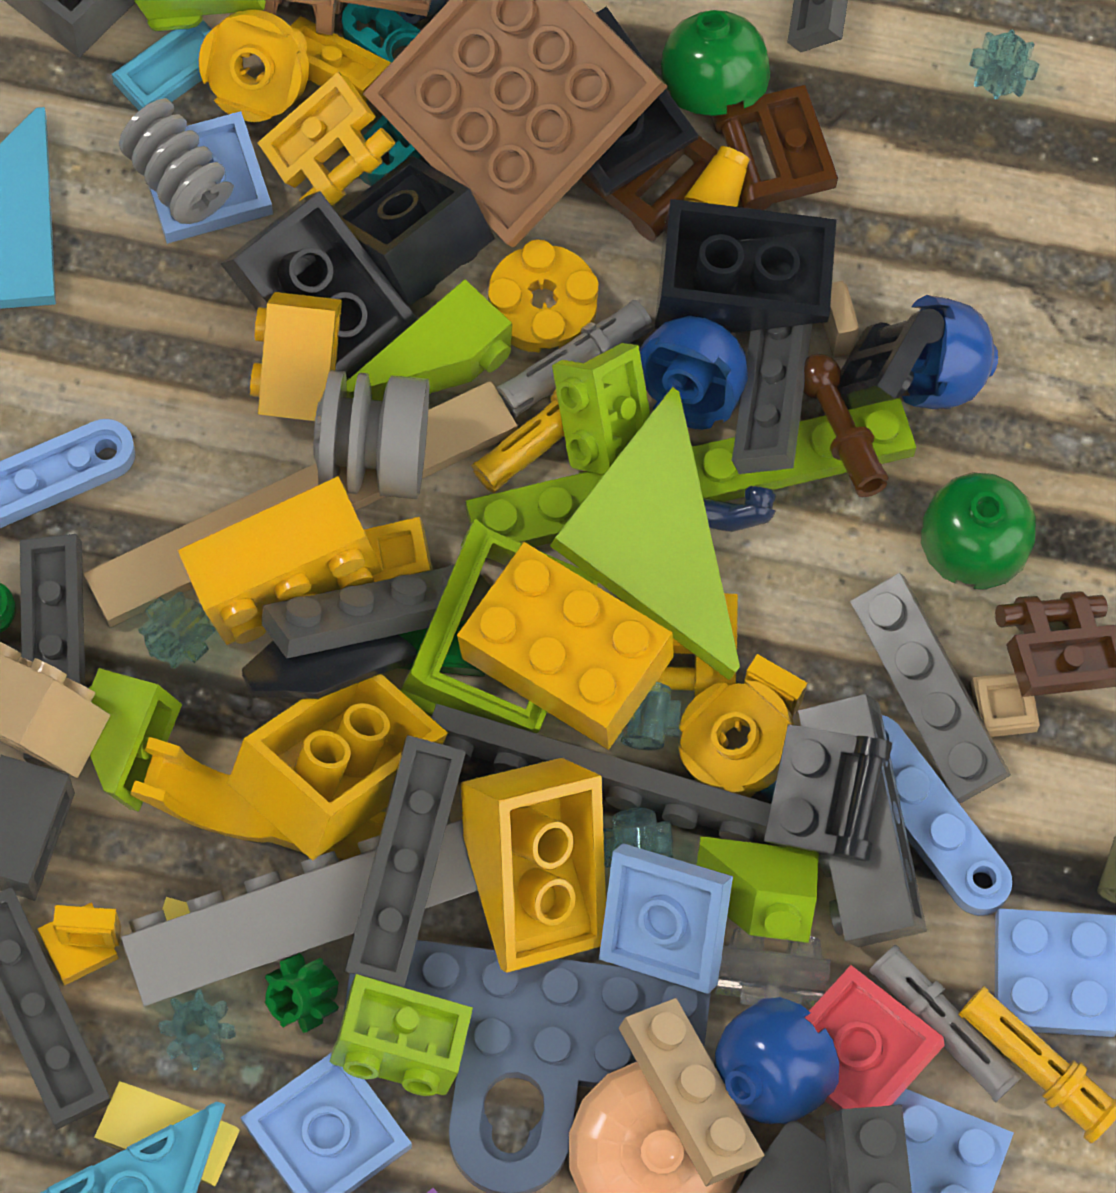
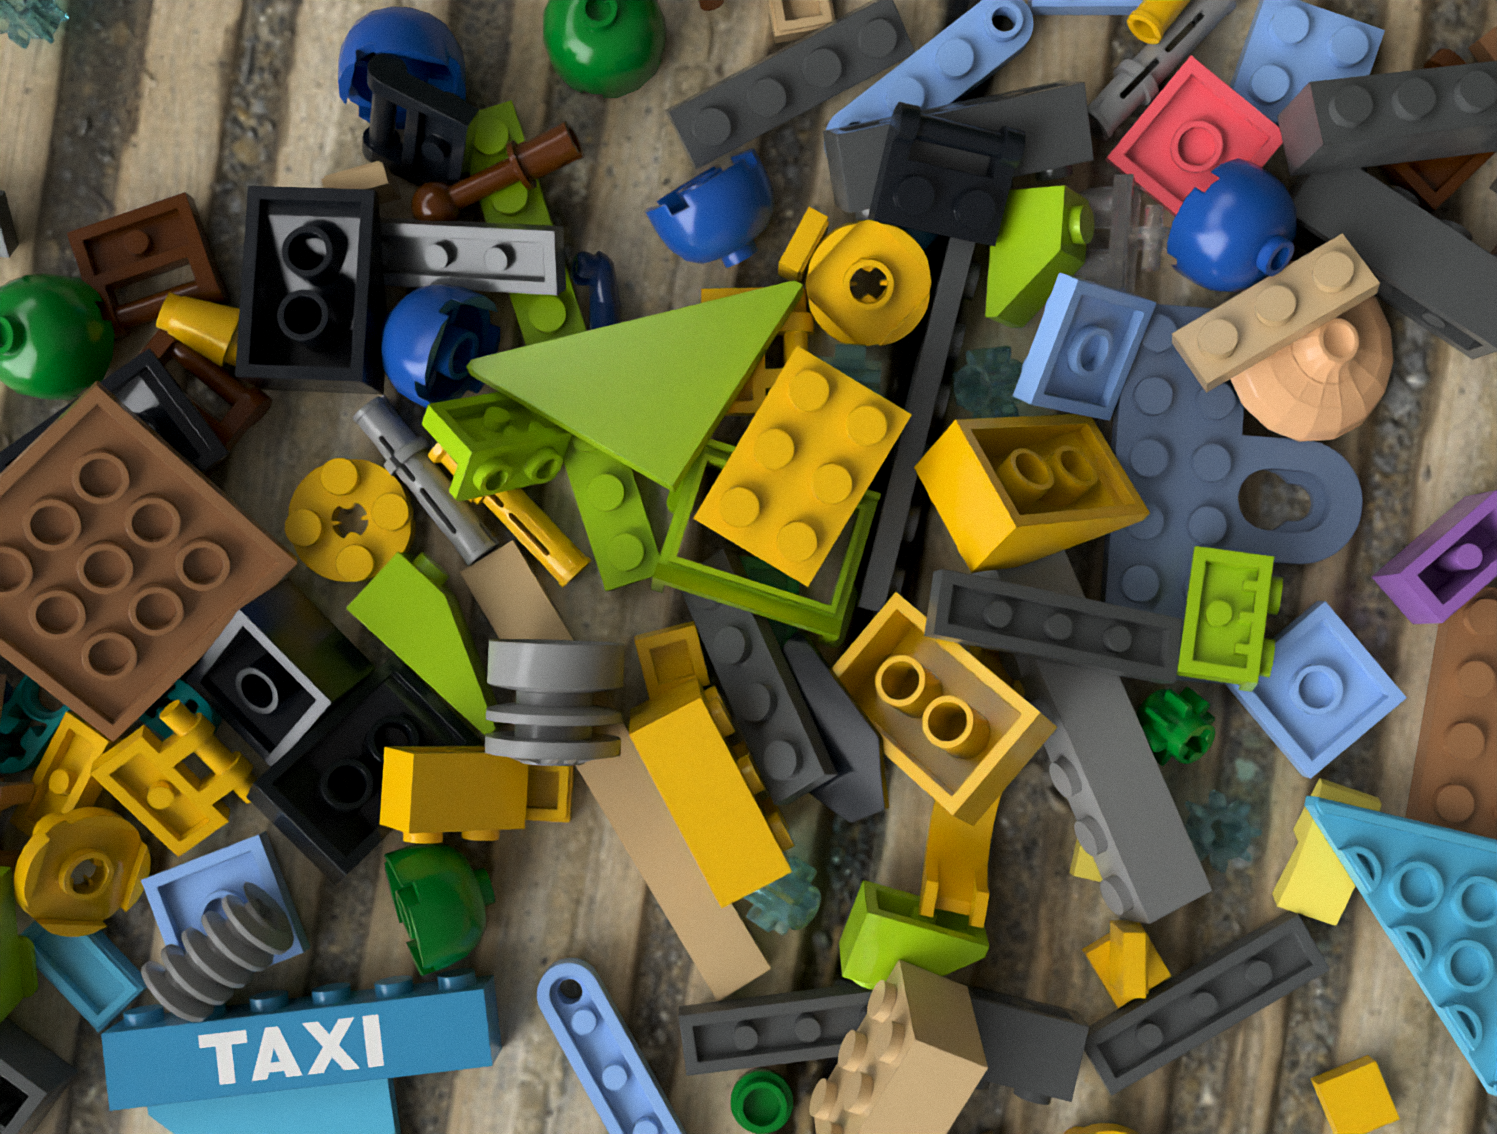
camera: 85 degrees left, 20 degrees up
none -> dark azure brick [101,968,502,1111]
none -> green cylinder [384,843,495,976]
none -> yellow tile [525,764,575,823]
none -> blue cylinder [645,149,774,268]

